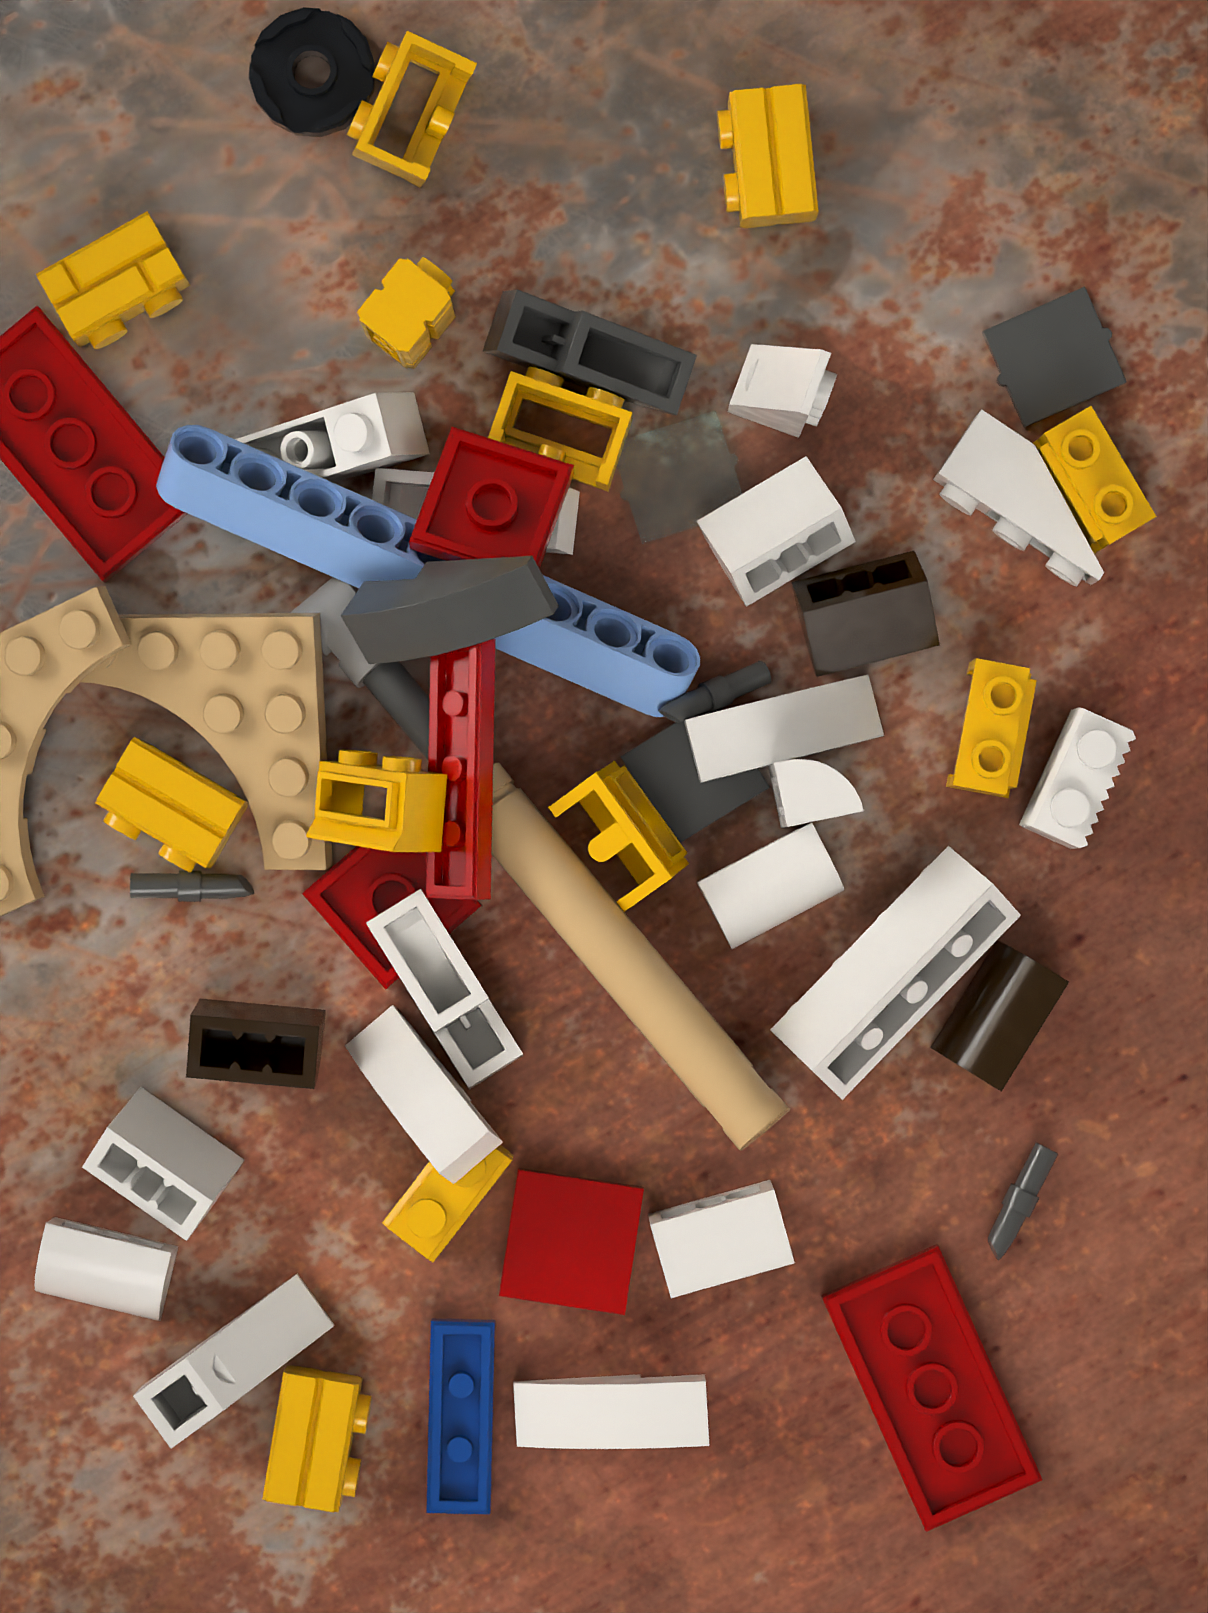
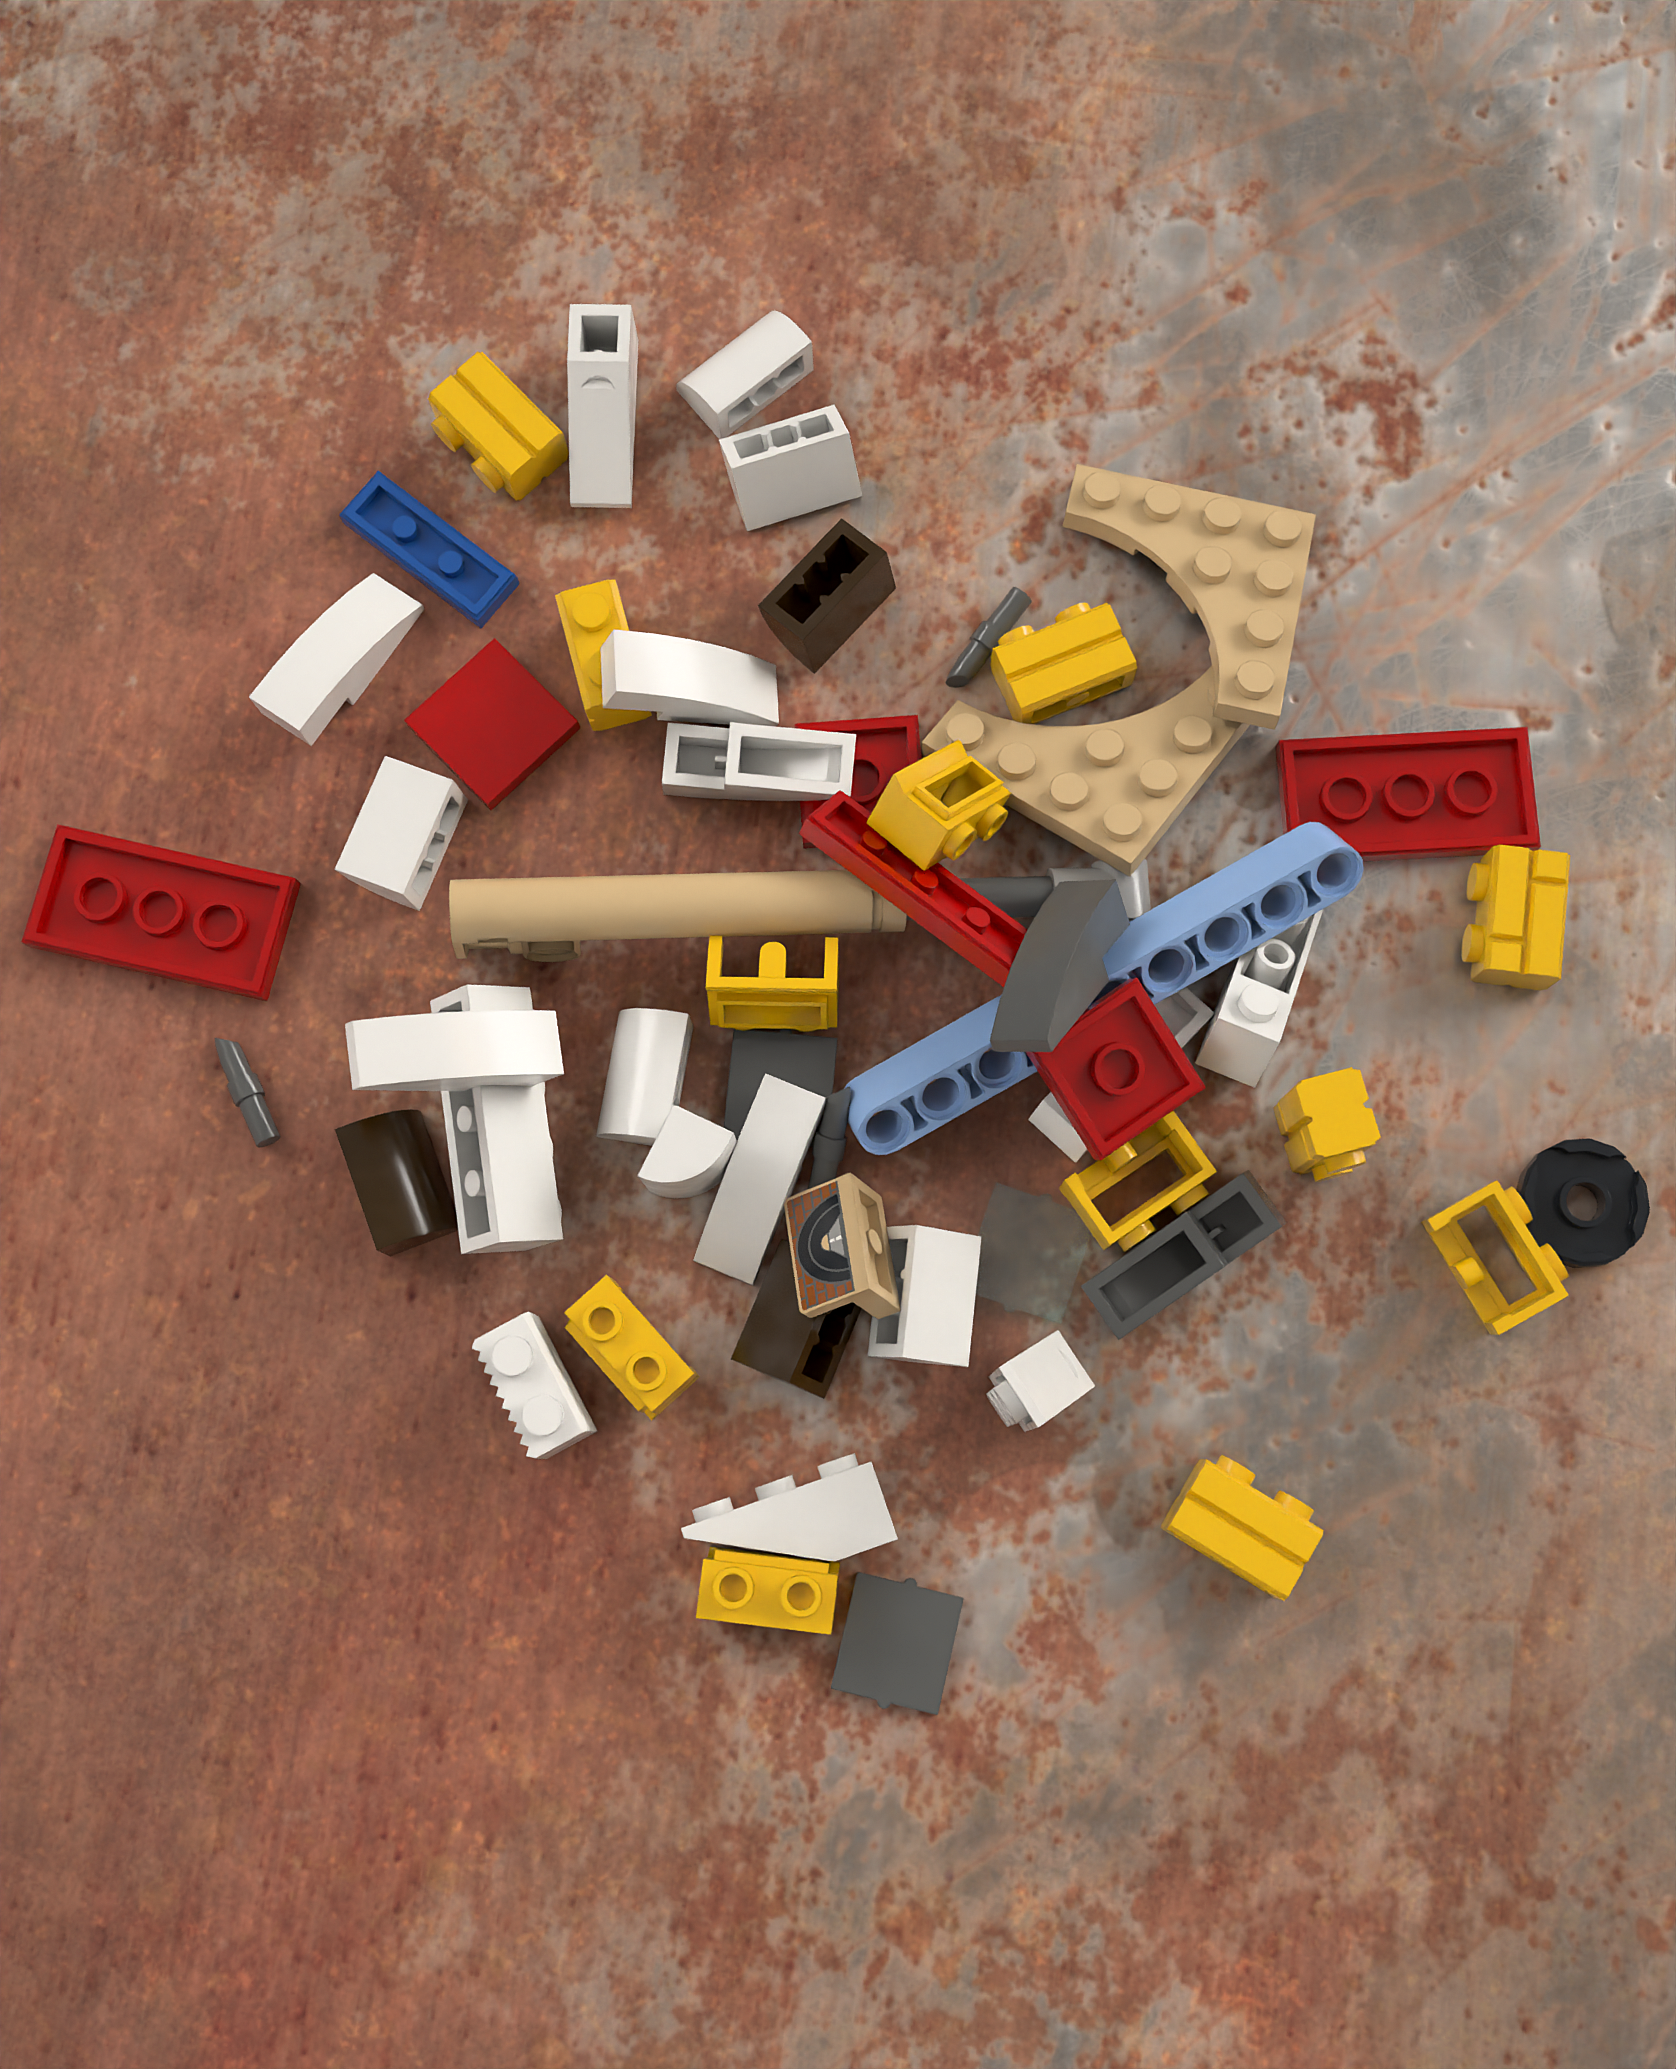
camera: 130 degrees right, 10 degrees down
none -> white slope [345,1010,564,1091]
none -> panel [784,1173,901,1319]

